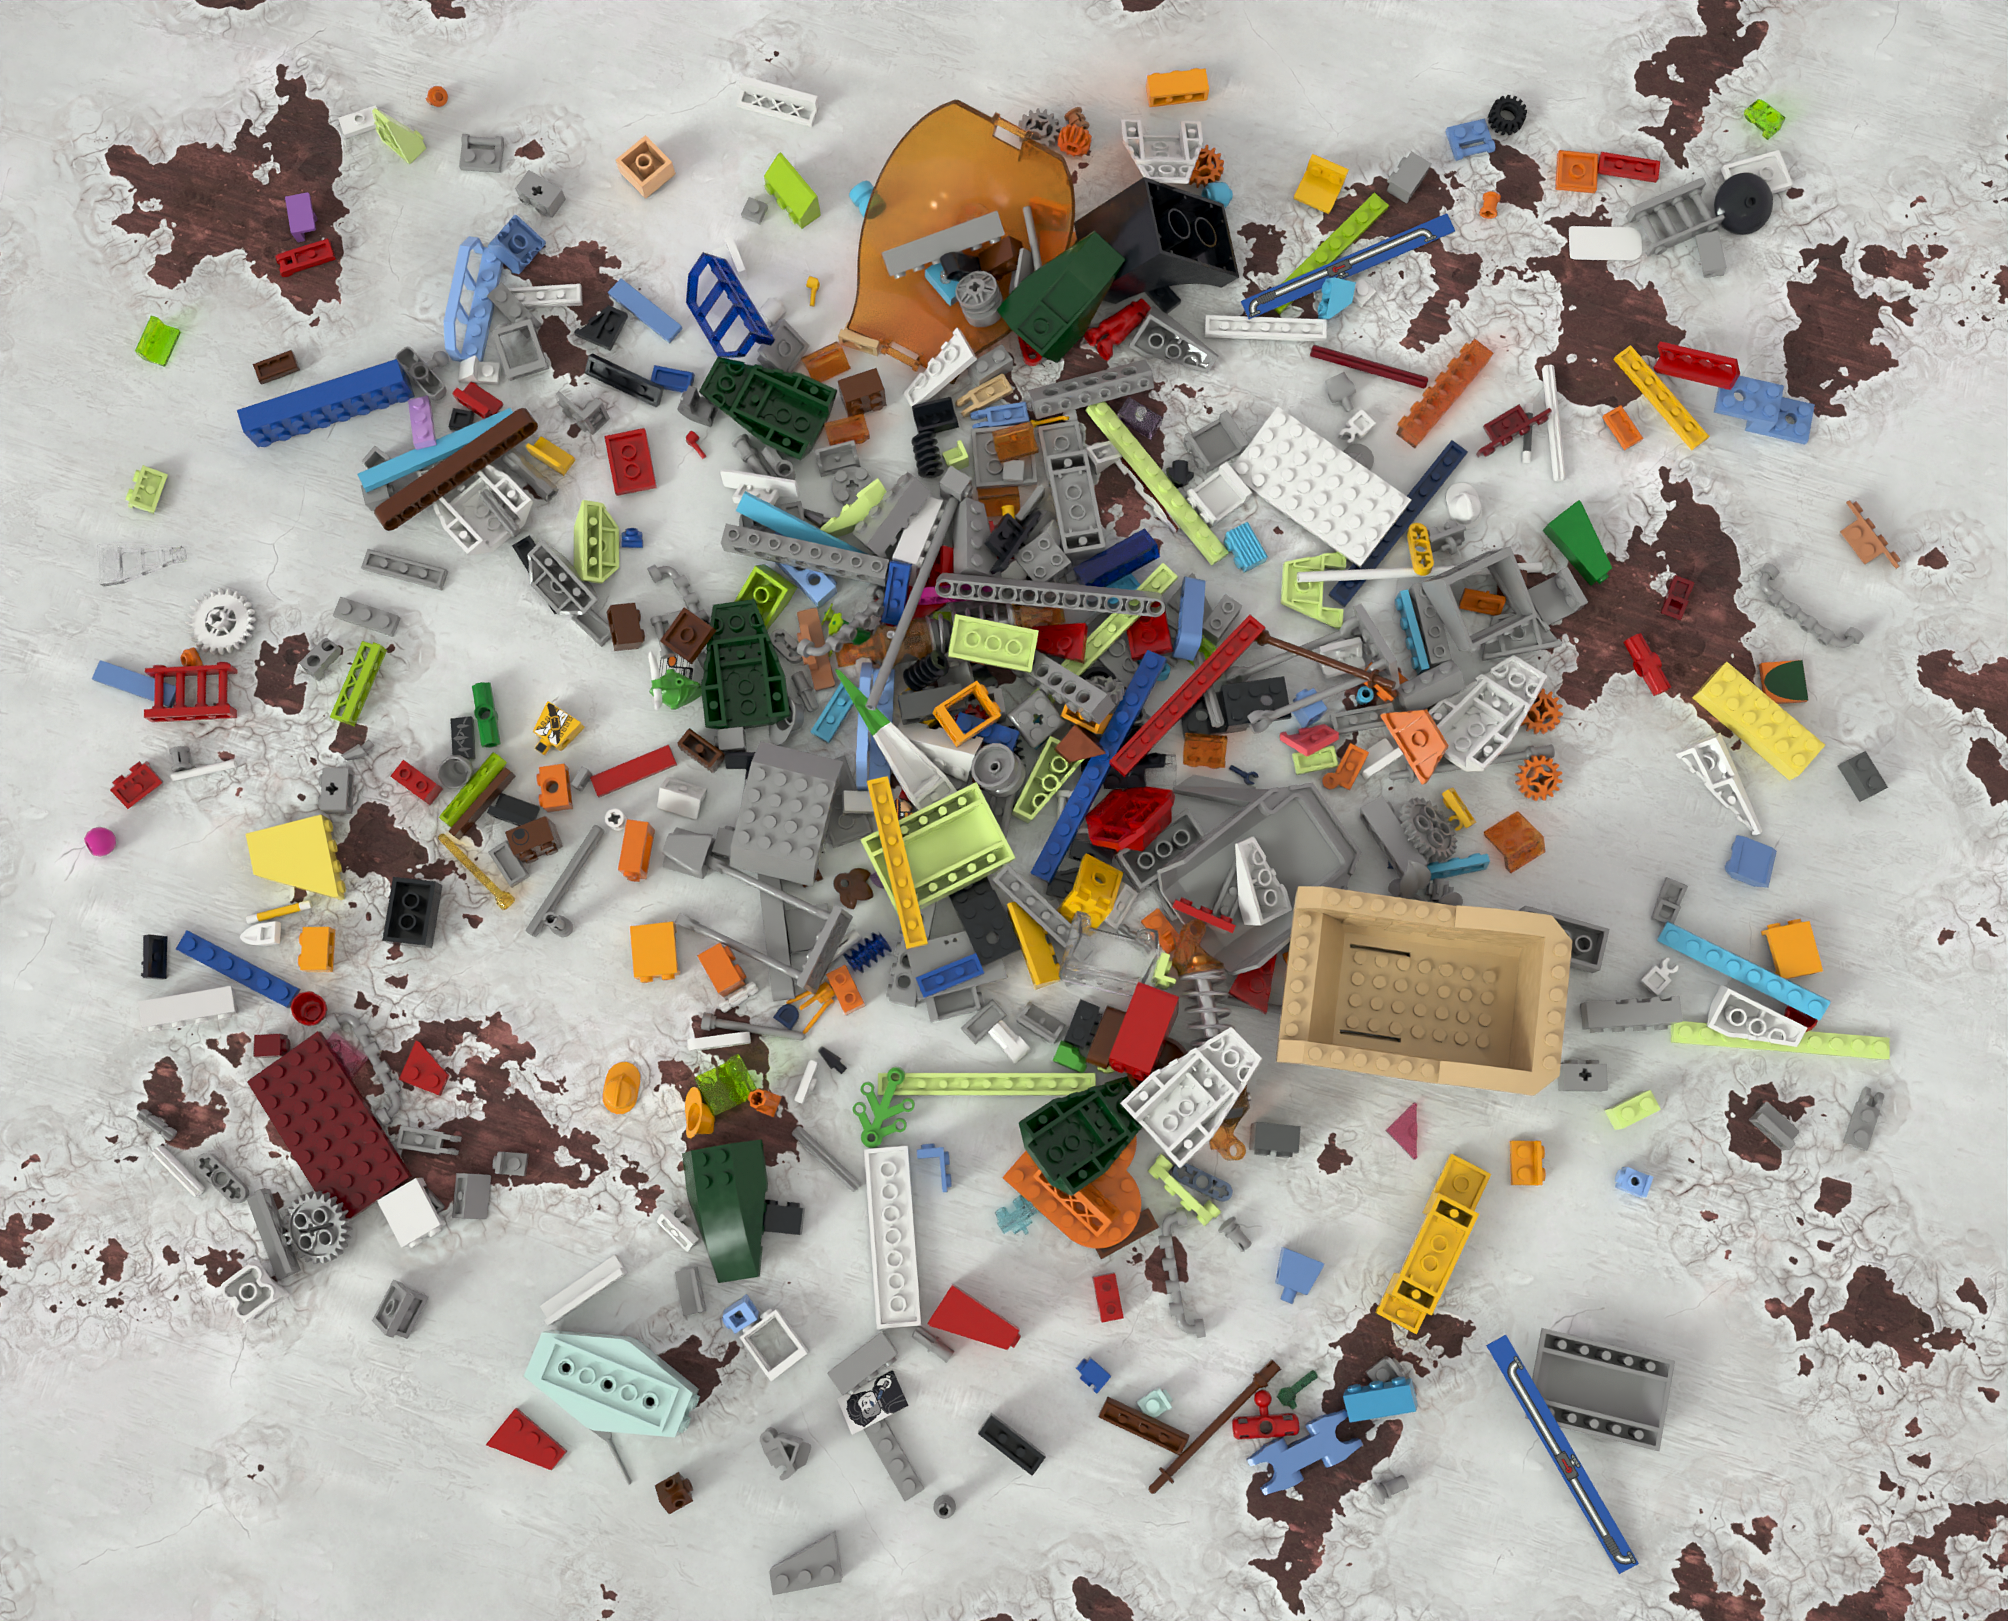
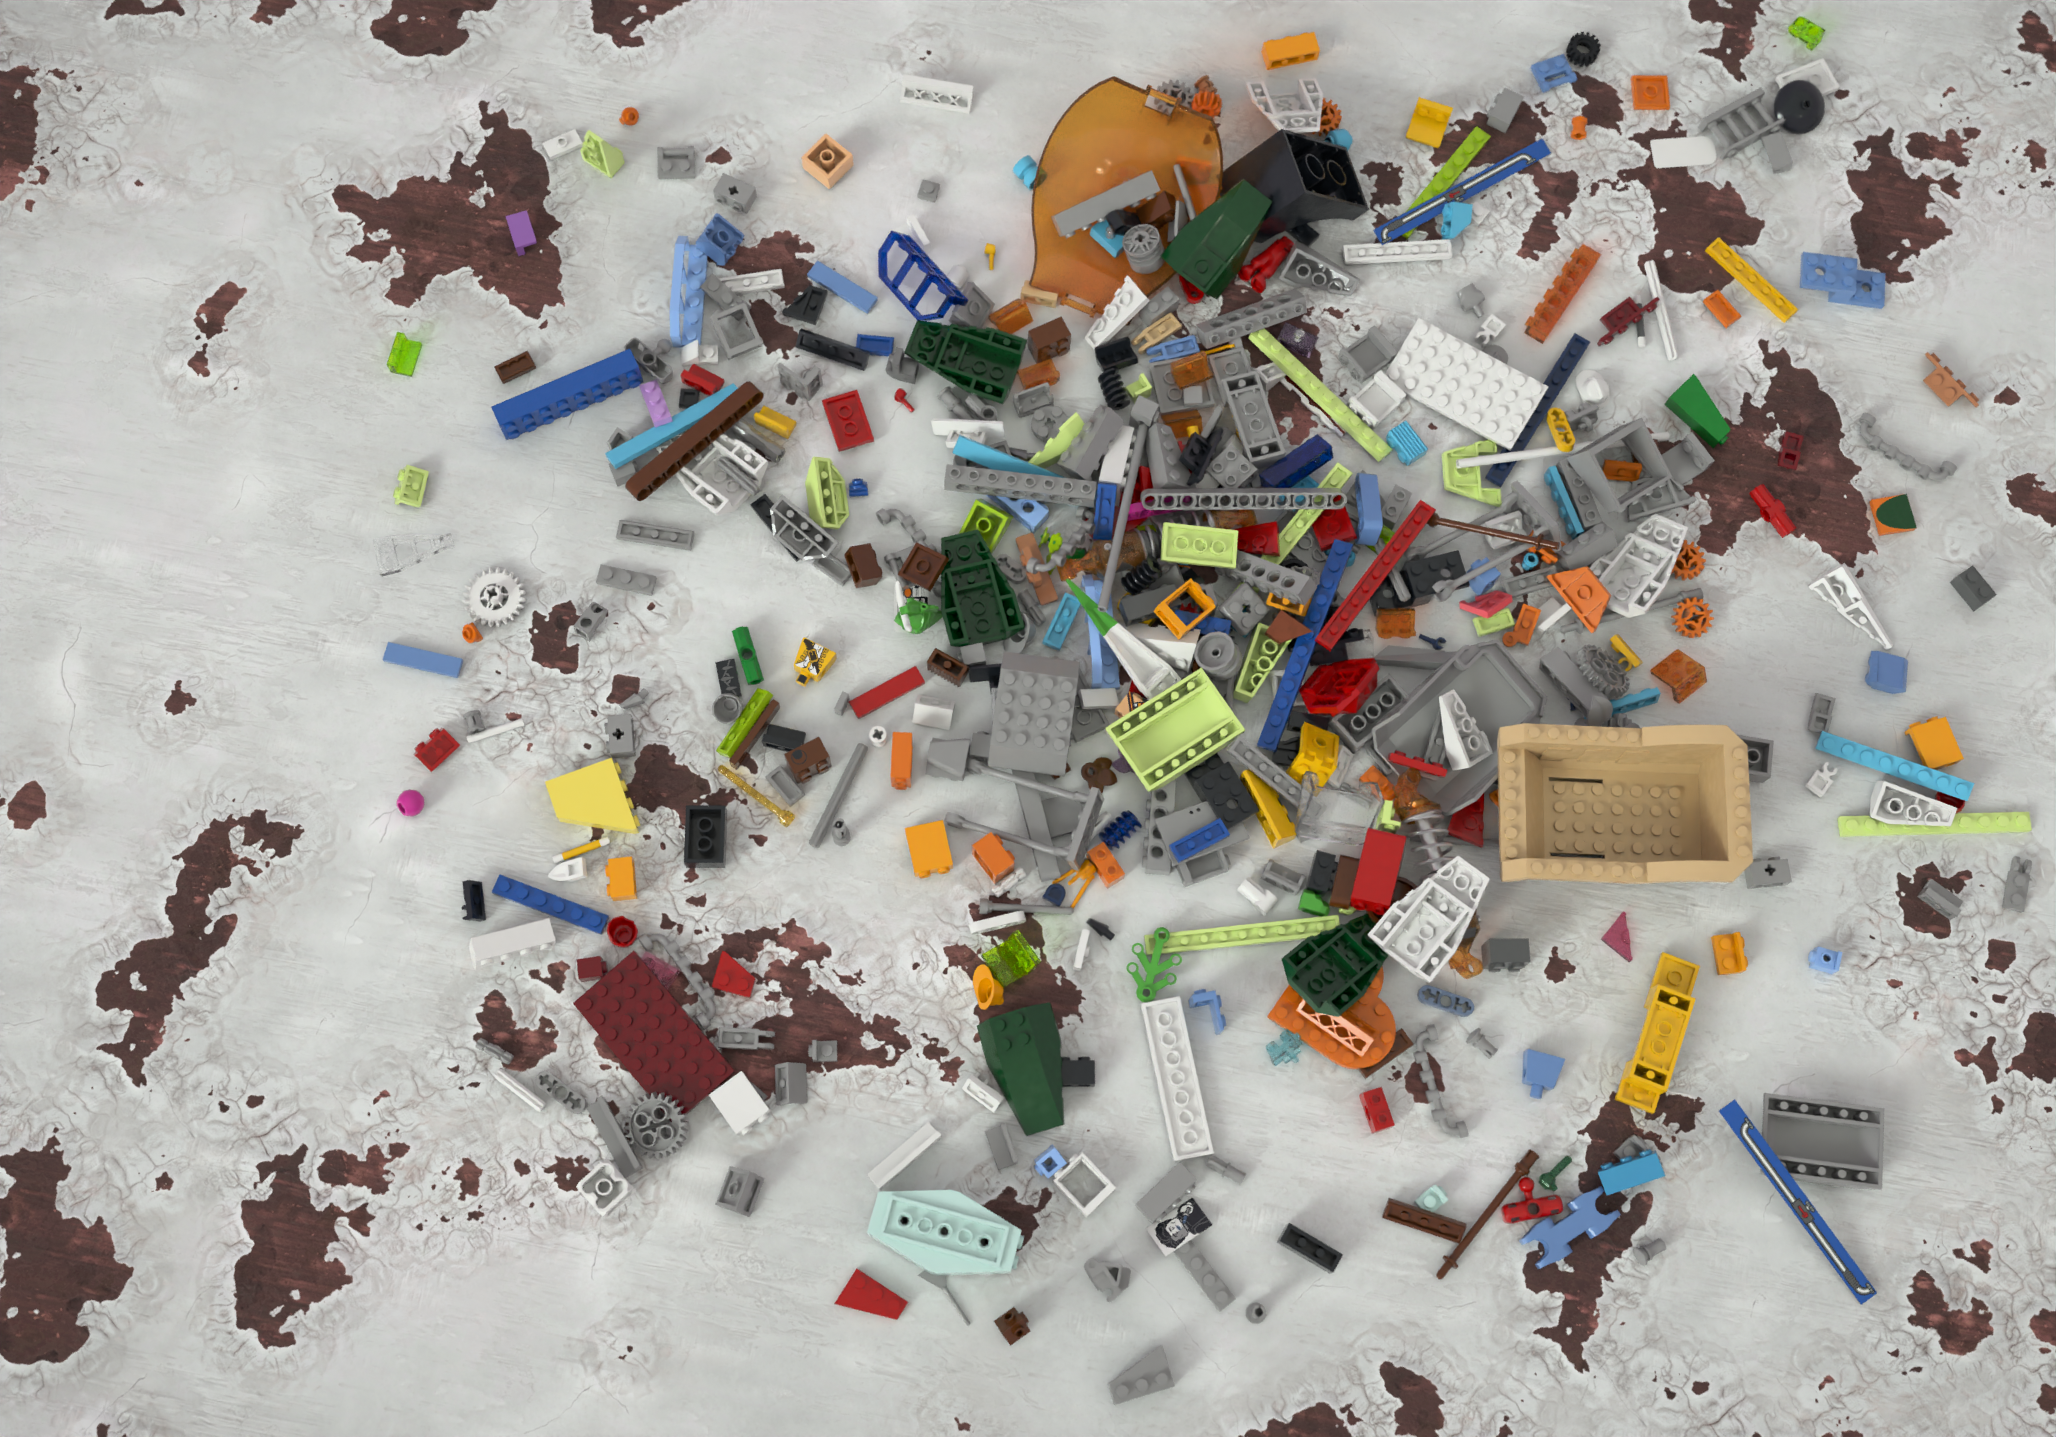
camera: 10 degrees left, 5 degrees down
red fence [144,662,237,722] -> none
red plate [275,238,336,277] -> none
lime fence [330,641,387,727] -> none
red brick [390,760,443,805] -> none
orange brick [536,764,573,812] -> none
light orange piece [603,1062,640,1114] -> none
orange piece [748,1088,782,1117] -> none
lime slope [764,152,821,229] -> none
light grey axle [792,1126,861,1192] -> none
yellow plate [867,776,928,950] -> none
red slope [927,1284,1021,1350] -> none
light grey tile [961,999,1007,1045] -> none
blue brick [1076,1357,1111,1394] -> none
yellowish green plate [1148,1154,1221,1226] -> none
black piece [1166,460,1194,489] -> none
dark red axle [1310,345,1428,389] -> none
light grey wedge [1580,996,1682,1033] -> none
red plate [1598,152,1660,183] -> none
yellowish green brick [1605,1090,1661,1130] -> none
red fence [1654,341,1740,390] -> none
light yellow brick [1692,662,1825,781] -> none

